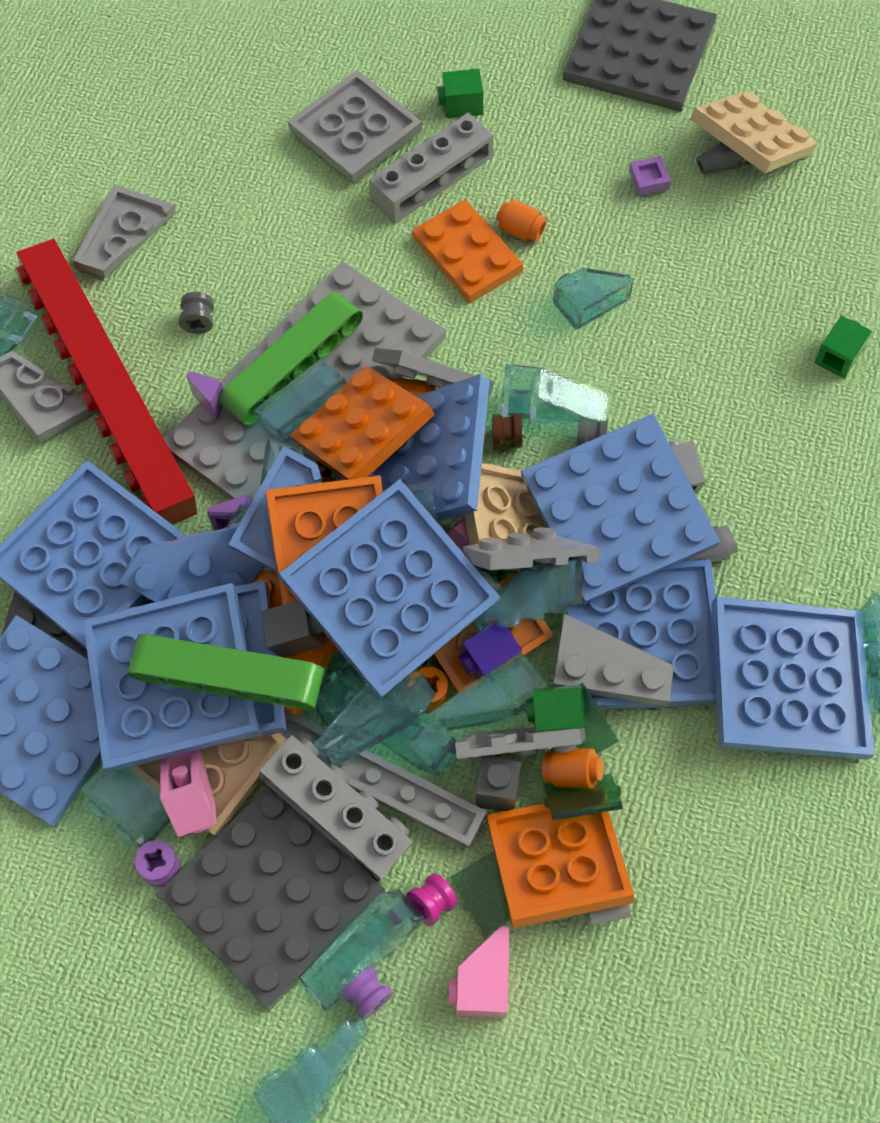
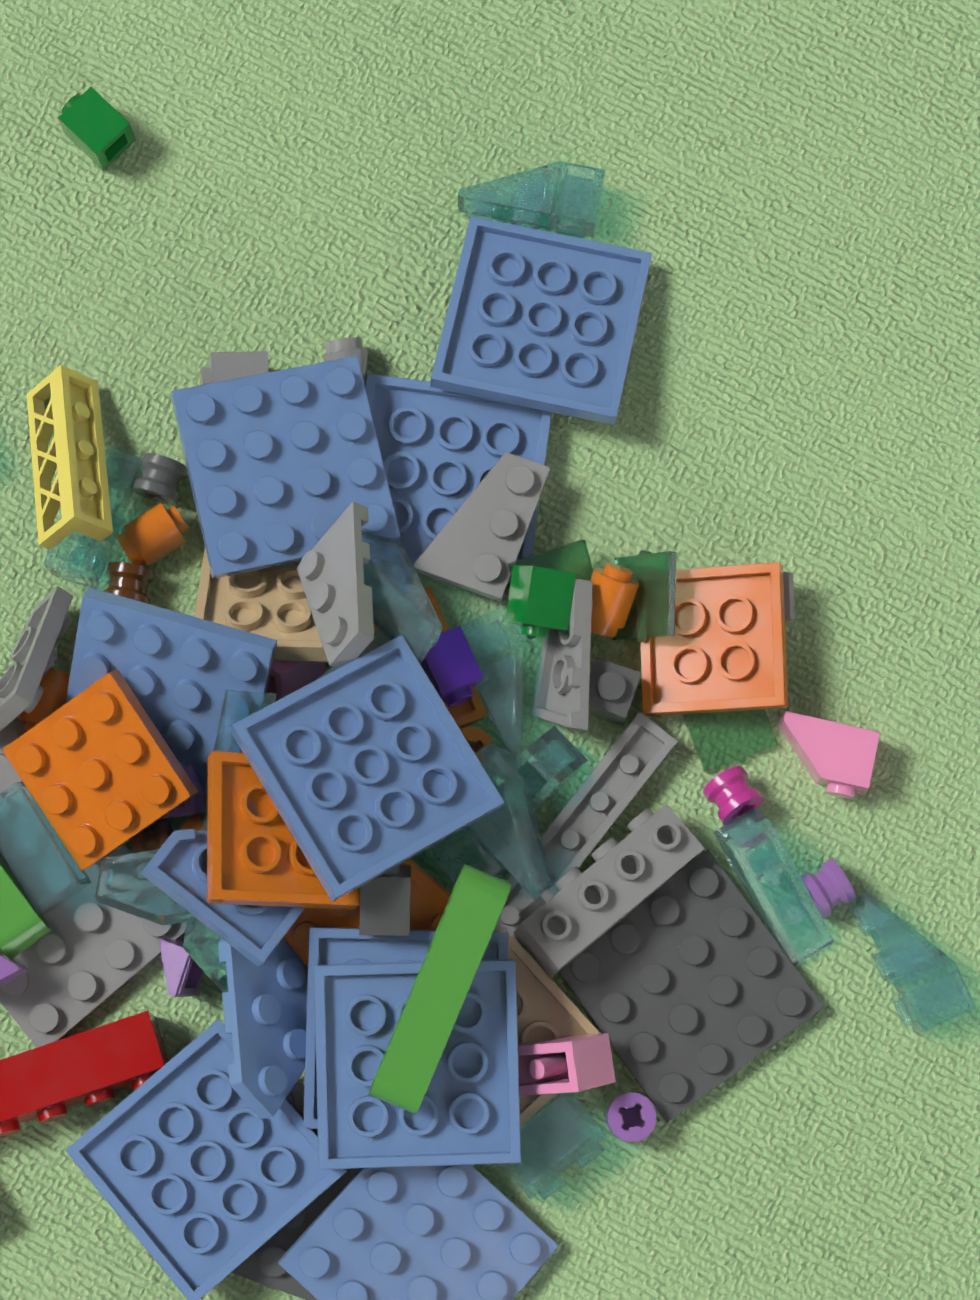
camera: 80 degrees left, 15 degrees up
none -> light yellow fence [26,365,113,550]
none -> orange brick [116,503,189,566]

